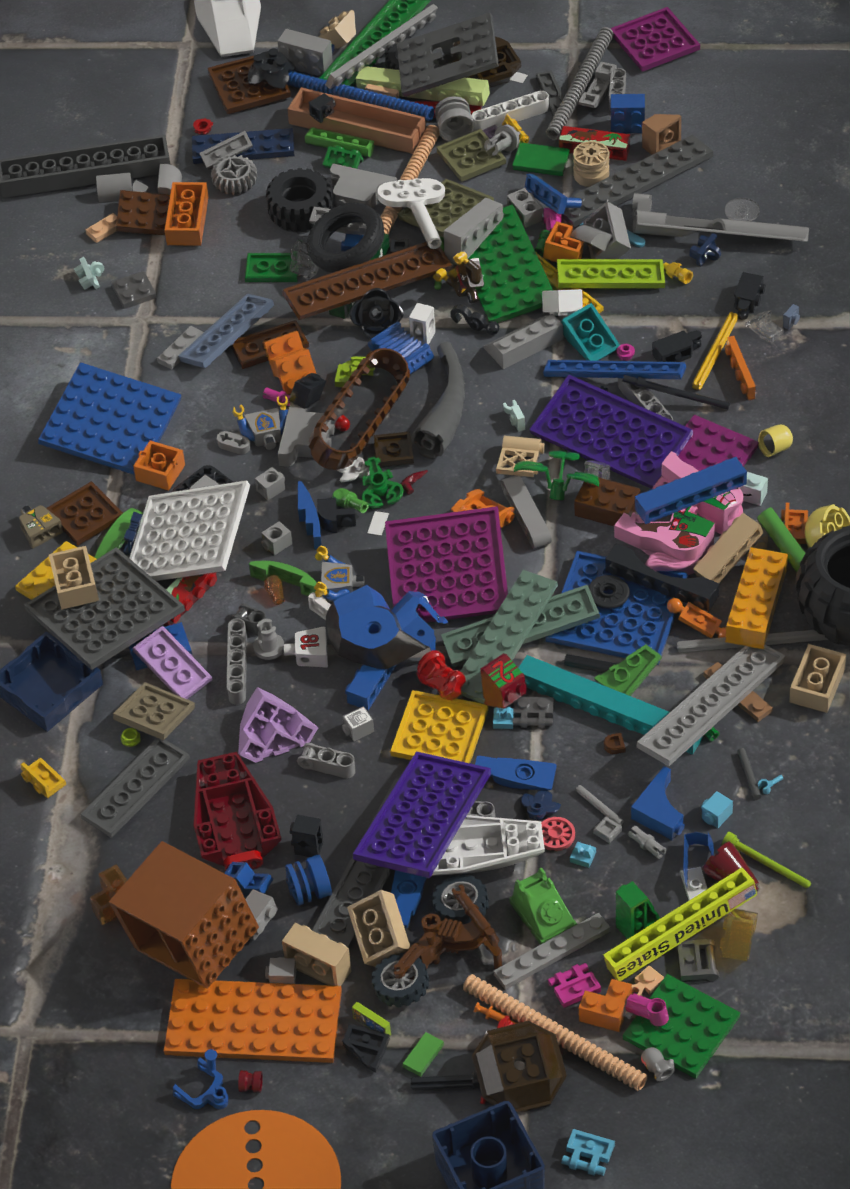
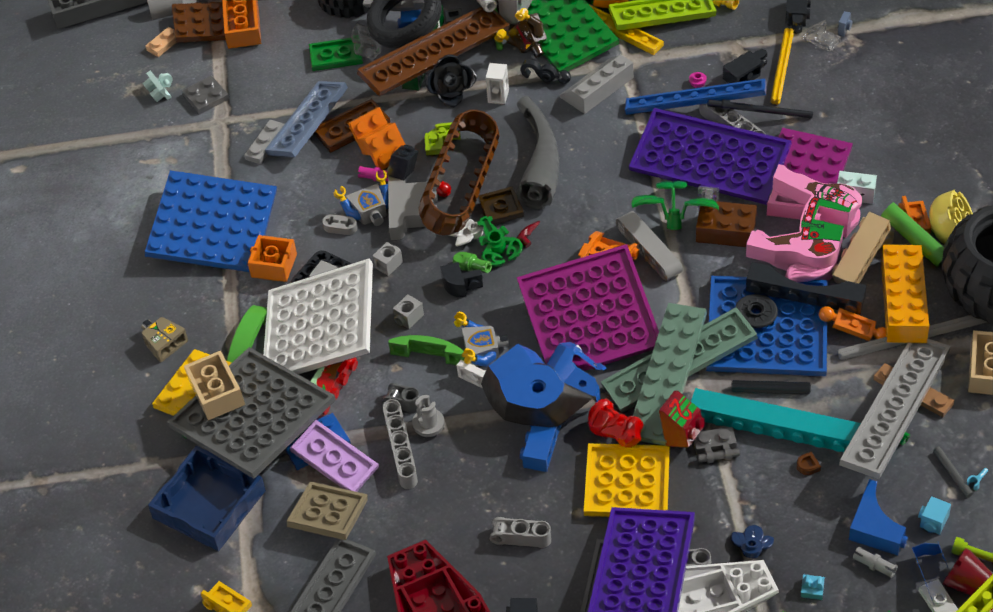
camera: 10 degrees left, 0 degrees up
reddish brown plate [46,481,123,545] -> none
lime plate [121,728,141,747] -> none
dark blue piece [123,512,143,555] -> none
lavender brick [238,687,318,763] -> none
clear orange cone [264,575,285,605] -> none
white torso [284,627,328,667] -> none
blue slope [298,481,322,549] -> none
light grey brick [342,706,374,741] -> none
white sticker [367,511,389,535] -> none
blue piece [368,321,434,374] -> none
blue piece [475,756,557,791] -> none
medium azure tile [493,707,514,729] -> none
tan piece [496,436,545,477] -> none
light aqua plate [503,400,525,432] -> none
coral wheel [541,817,575,851] -> none
white brick [542,289,583,316] -> none
teal slope [561,303,620,361] -> none
light grey bar [575,785,624,825] -> none
light grey tile [593,817,622,844] -> none
bright green wing [594,645,662,696] -> none
blue brick [635,457,747,524] -> none
orange plate [725,336,756,400] -> none
light yellow helmet [758,424,793,457] -> none

